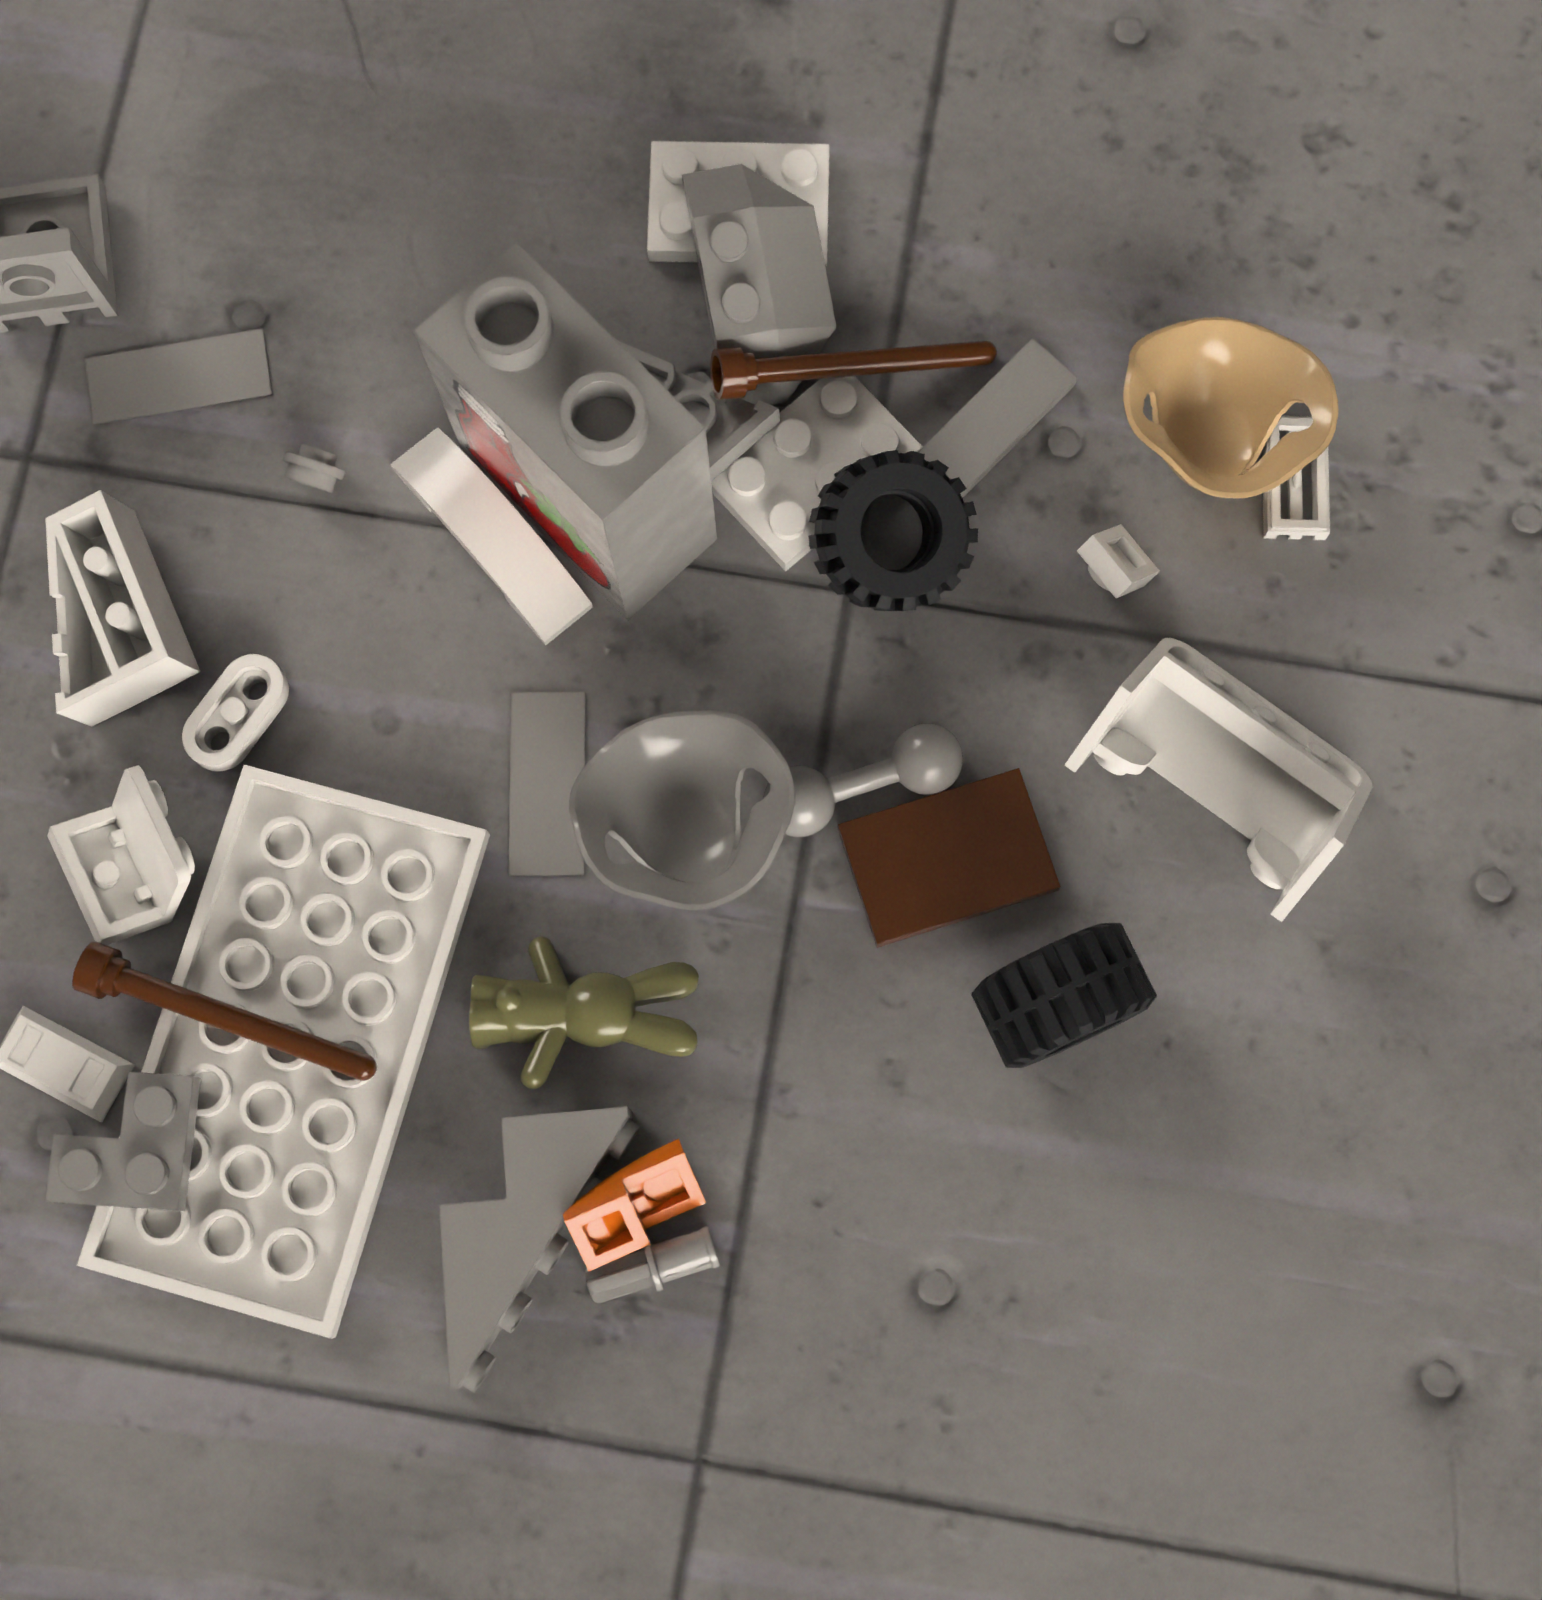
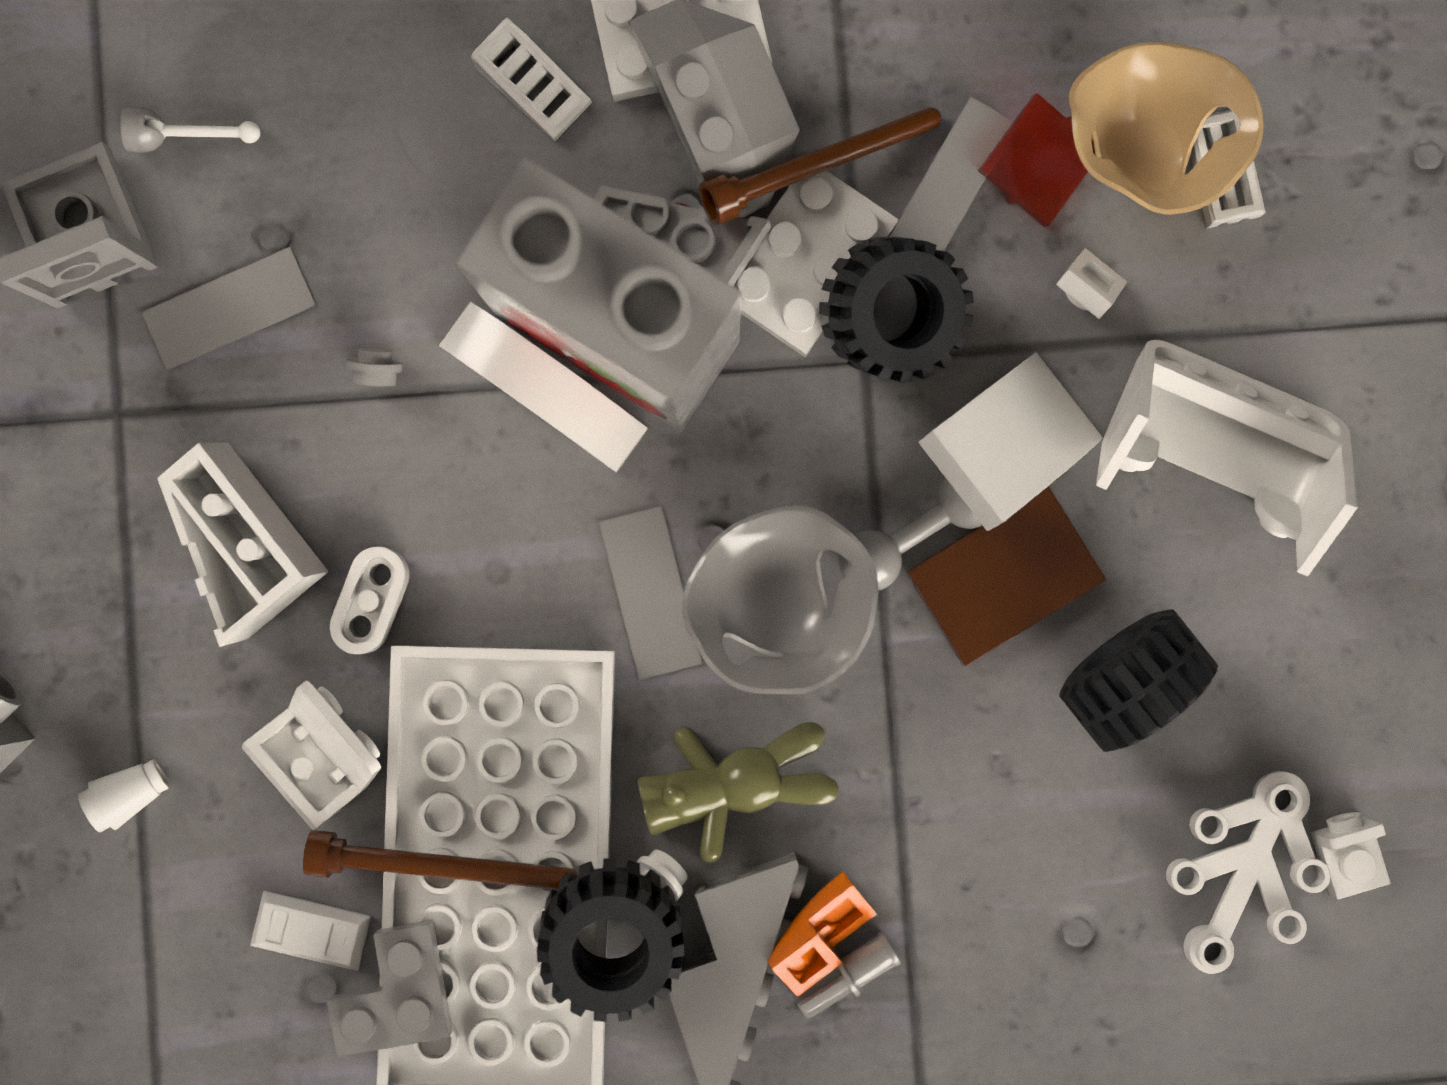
camera: 15 degrees left, 10 degrees up
none -> hinge [120,107,261,153]
none -> white slope [471,18,592,142]
none -> black tyre [537,858,684,1022]
none -> white plate [637,849,688,901]
none -> white slope [918,352,1103,531]
none -> clear red piece [978,93,1095,227]
none -> white plant [1166,771,1330,974]
none -> white bracket [1310,812,1391,900]

